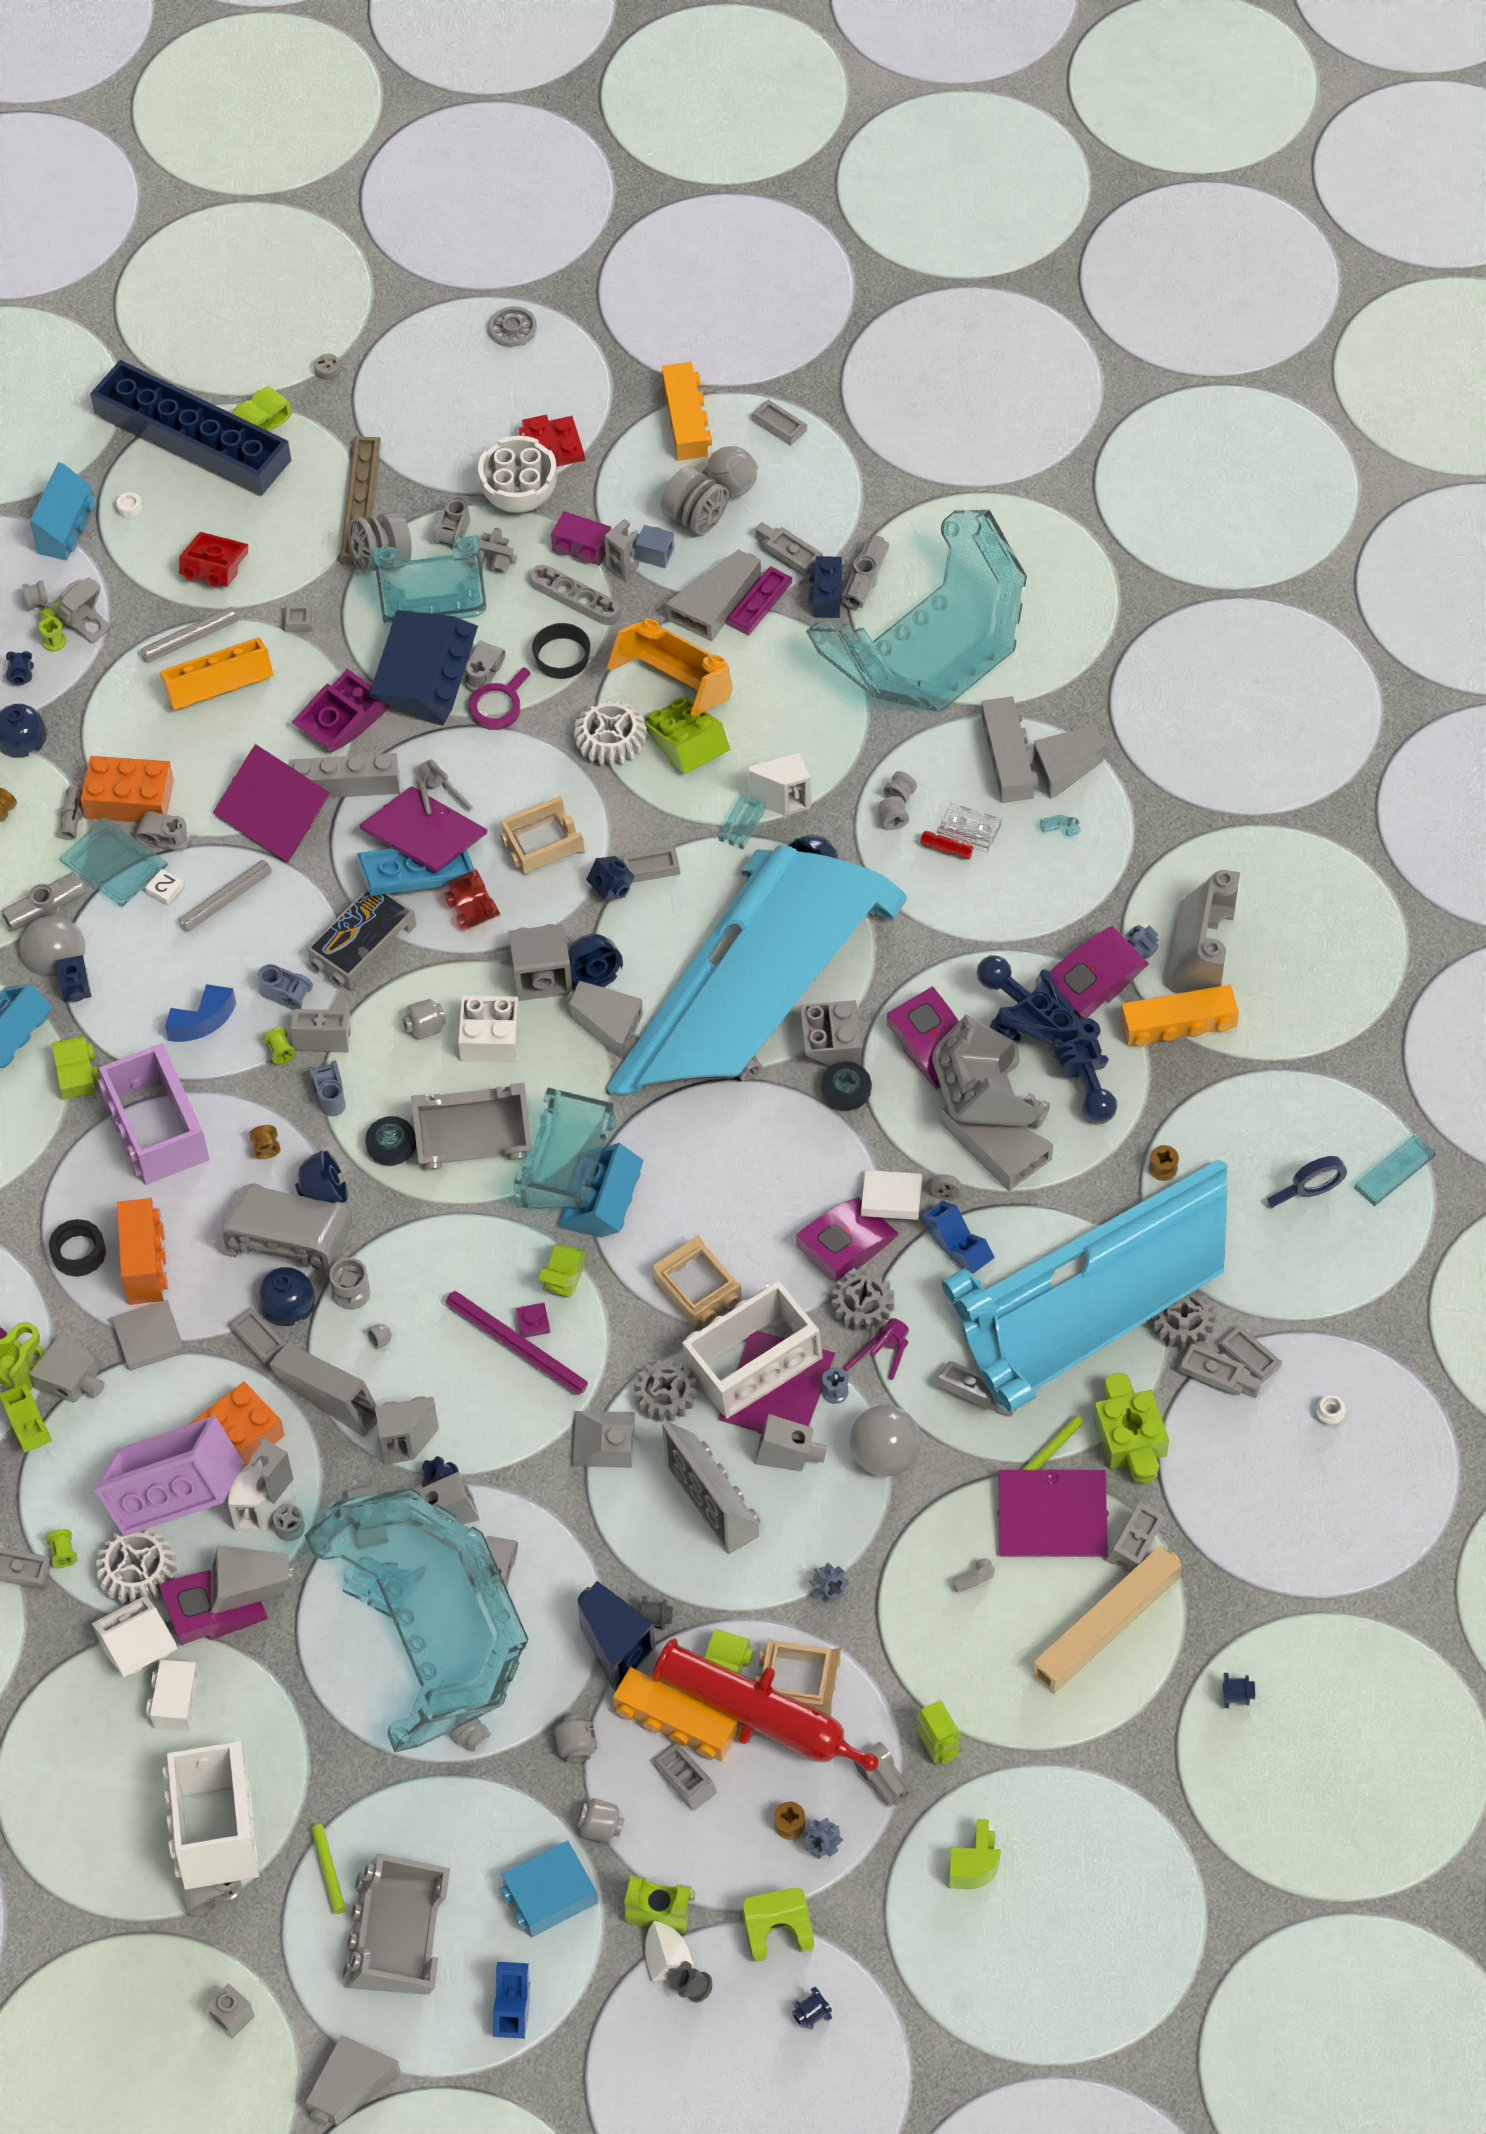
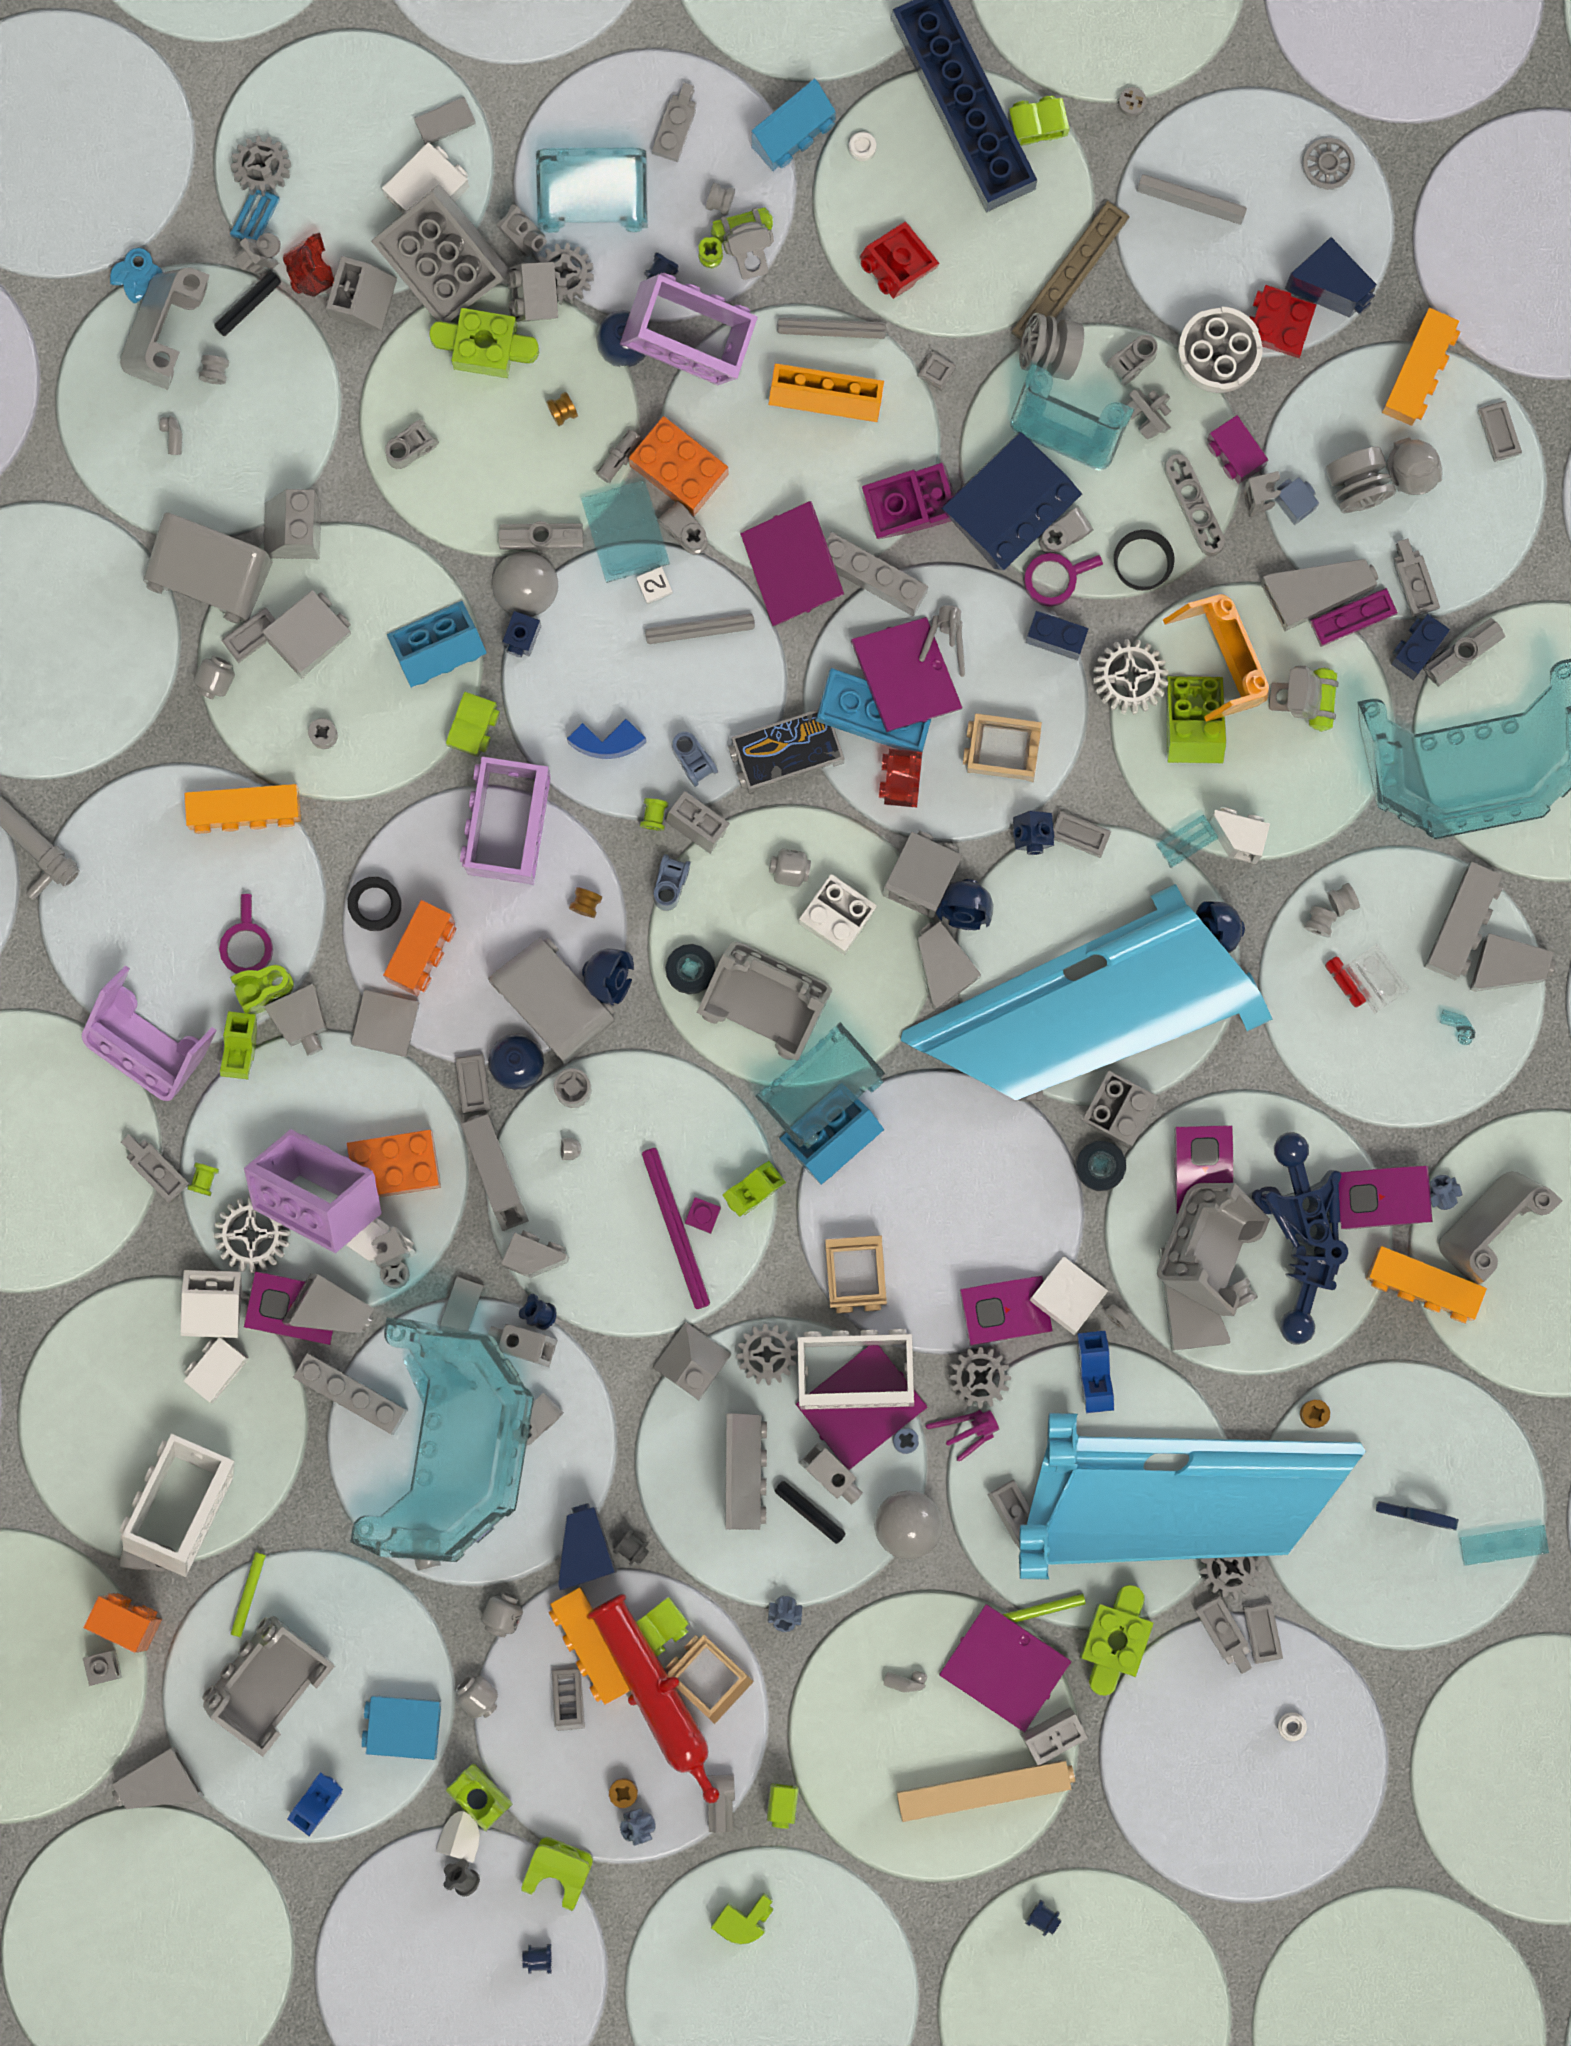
camera: 30 degrees right, 25 degrees up
none -> orange brick [83,1593,162,1653]
none -> light grey brick [293,1353,408,1435]
none -> lavender hose [620,273,758,385]
none -> black axle [775,1481,846,1544]
none -> dark blue brick [1026,611,1089,661]
none -> light grey tile [1137,174,1247,225]
none -> light grey piece [1269,666,1339,732]
none -> dark blue slope [1285,237,1377,318]

